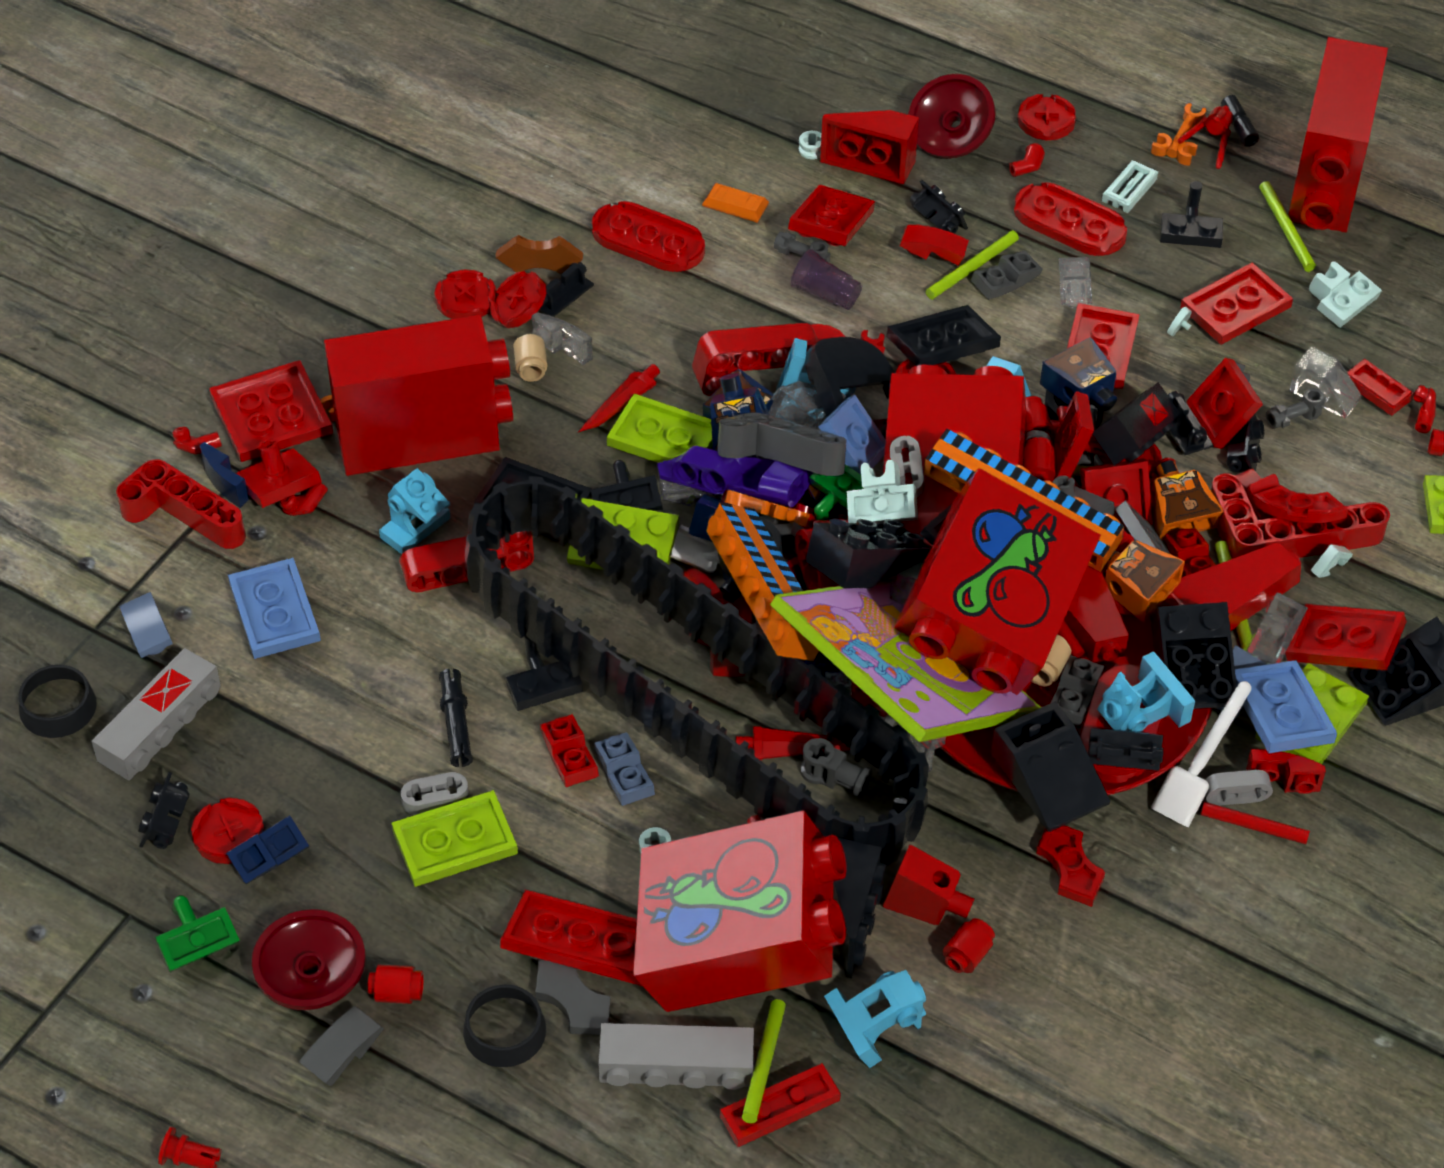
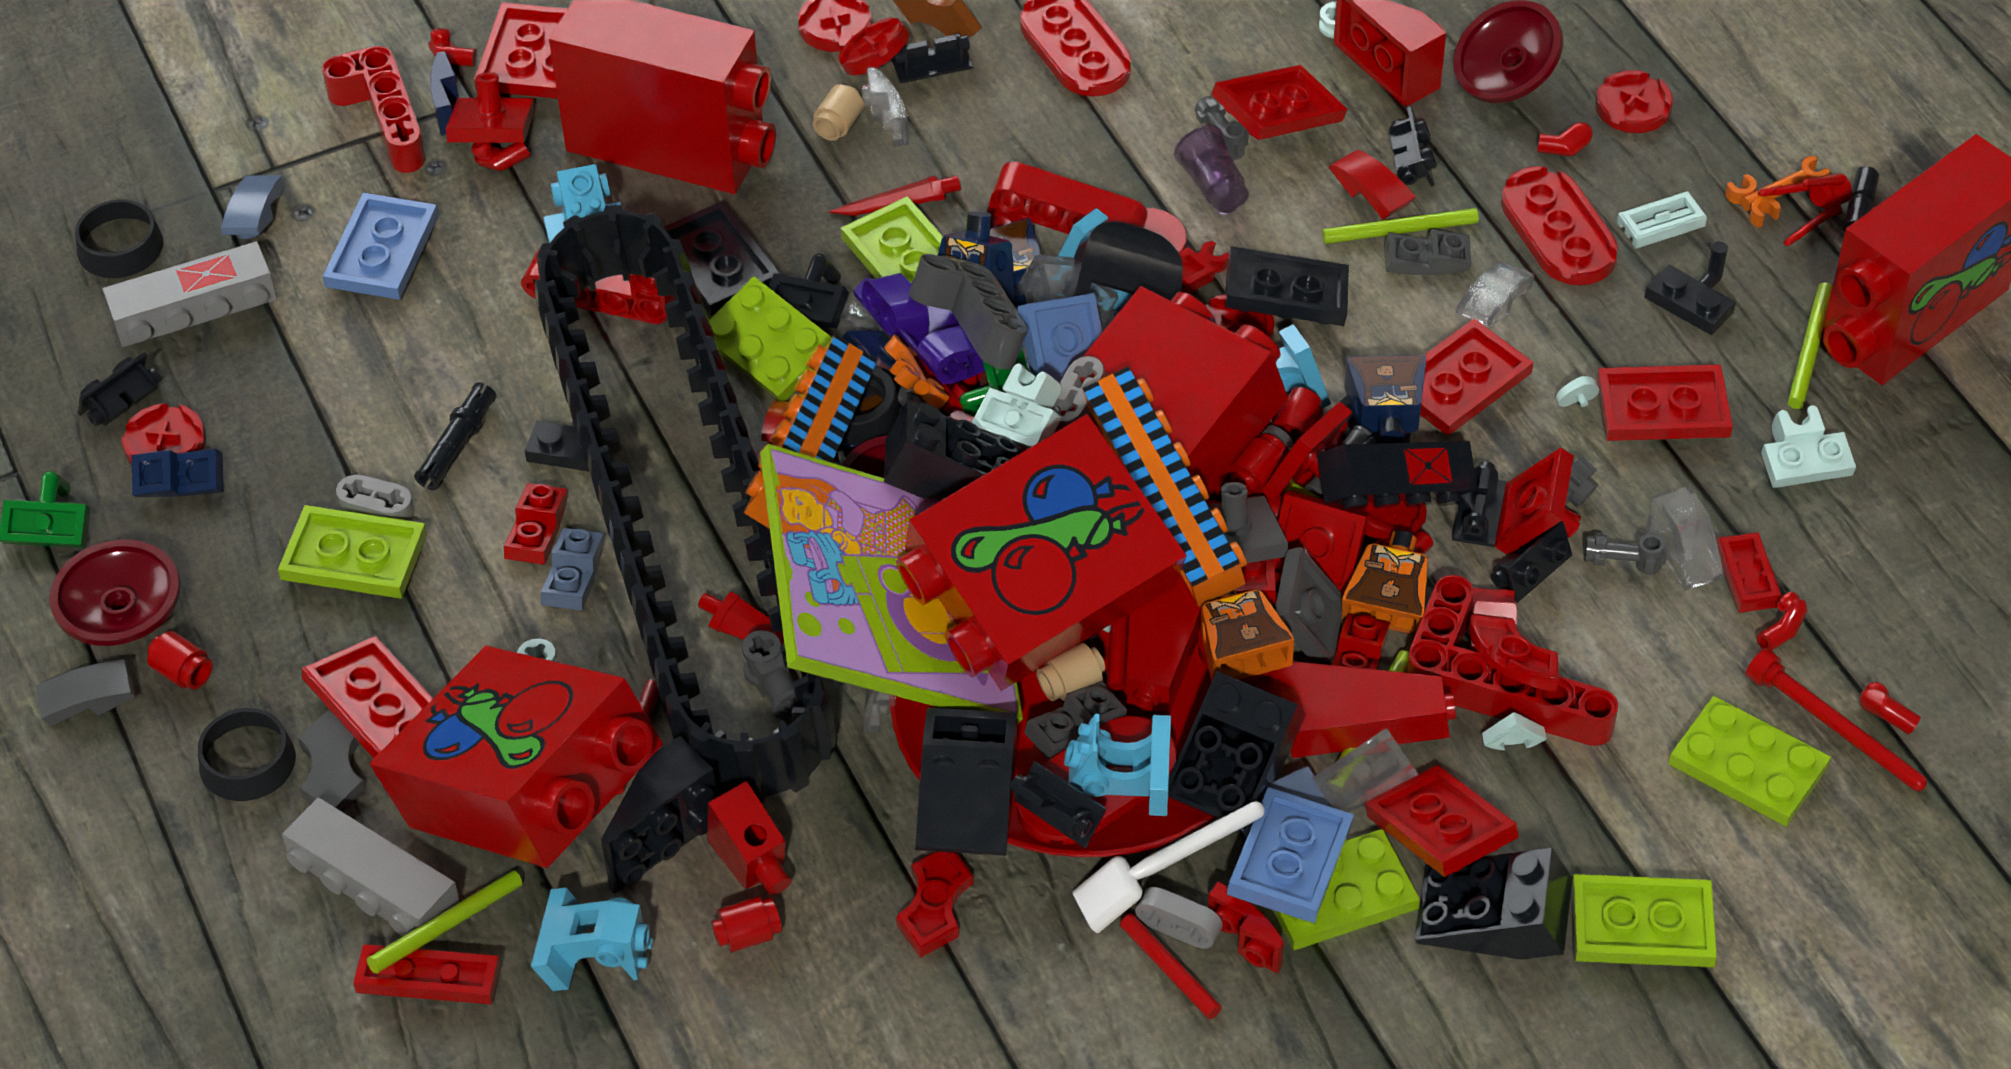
camera: 35 degrees right, 0 degrees up
orange tile [702,183,769,223] -> none

